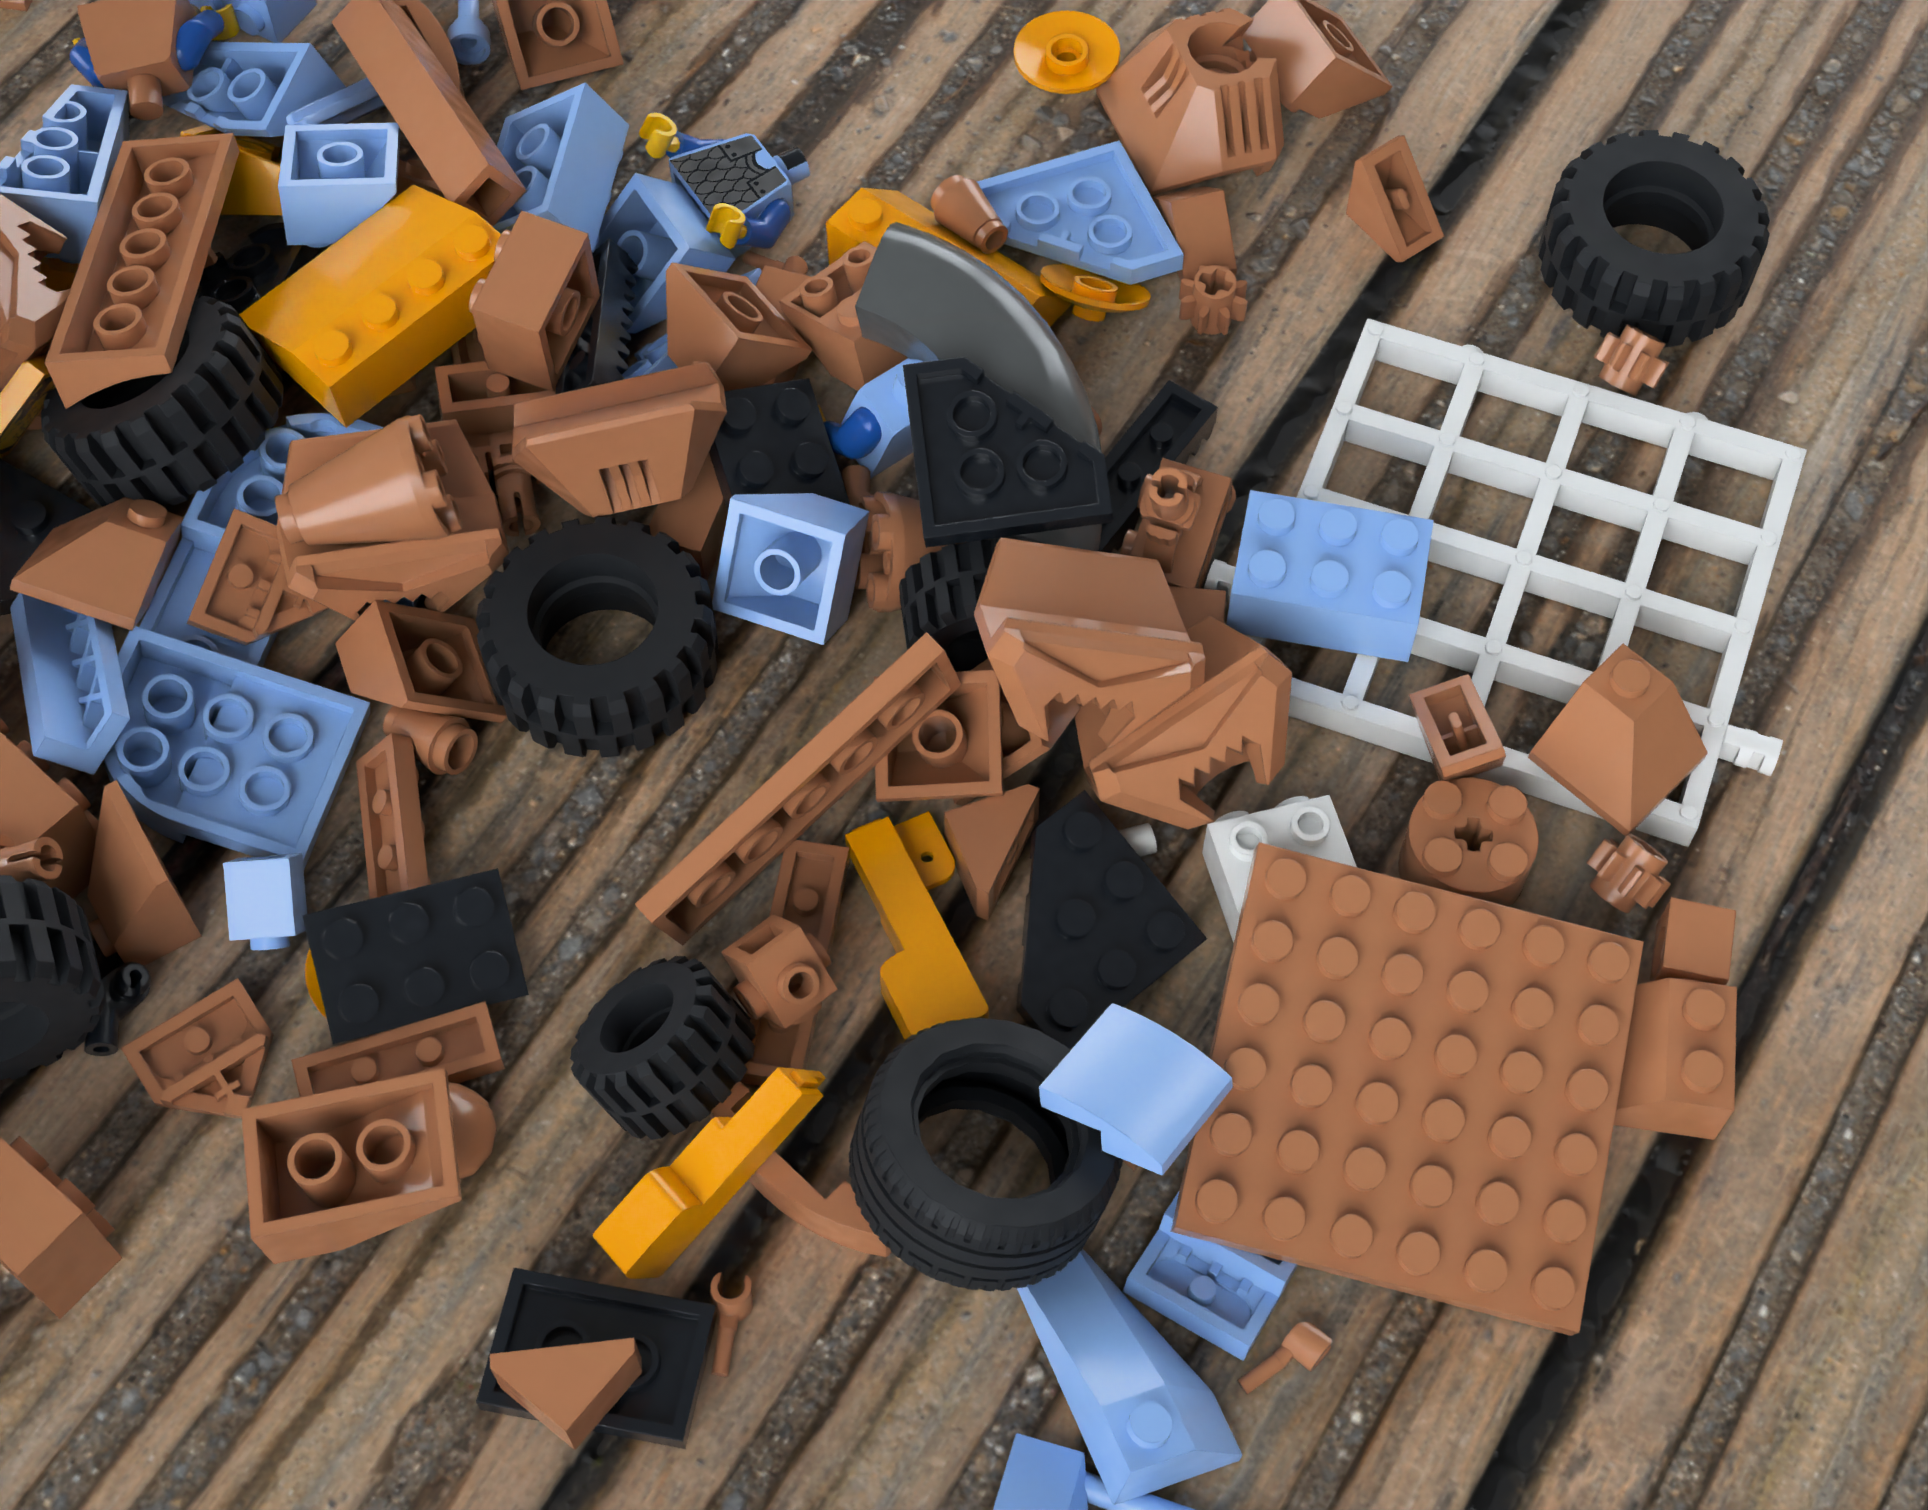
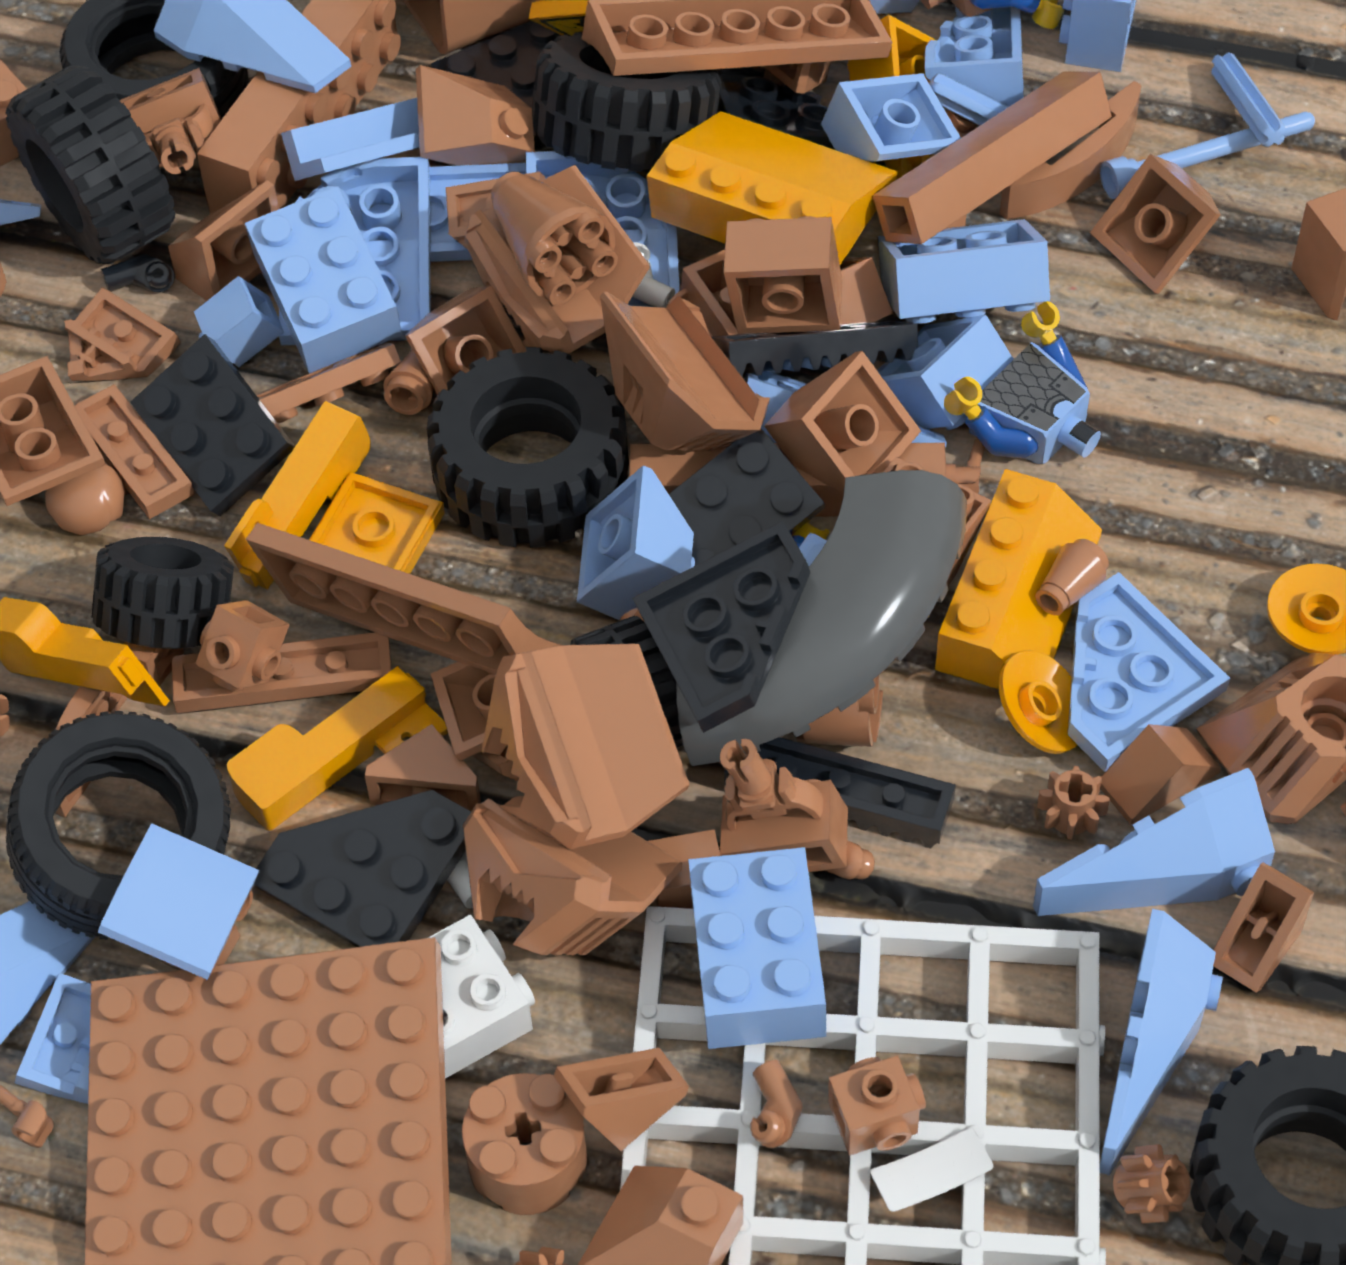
camera: 75 degrees right, 5 degrees down
none -> light orange piece [224,401,370,590]
none -> light blue brick [245,186,402,373]
none -> light orange tile [309,472,445,574]
none -> nougat arm [750,1059,803,1148]
none -> nougat brick [828,1055,926,1156]
none -> white sticker [870,1127,994,1212]
none -> light blue wedge [1033,768,1275,916]
none -> light blue wedge [1099,909,1223,1175]

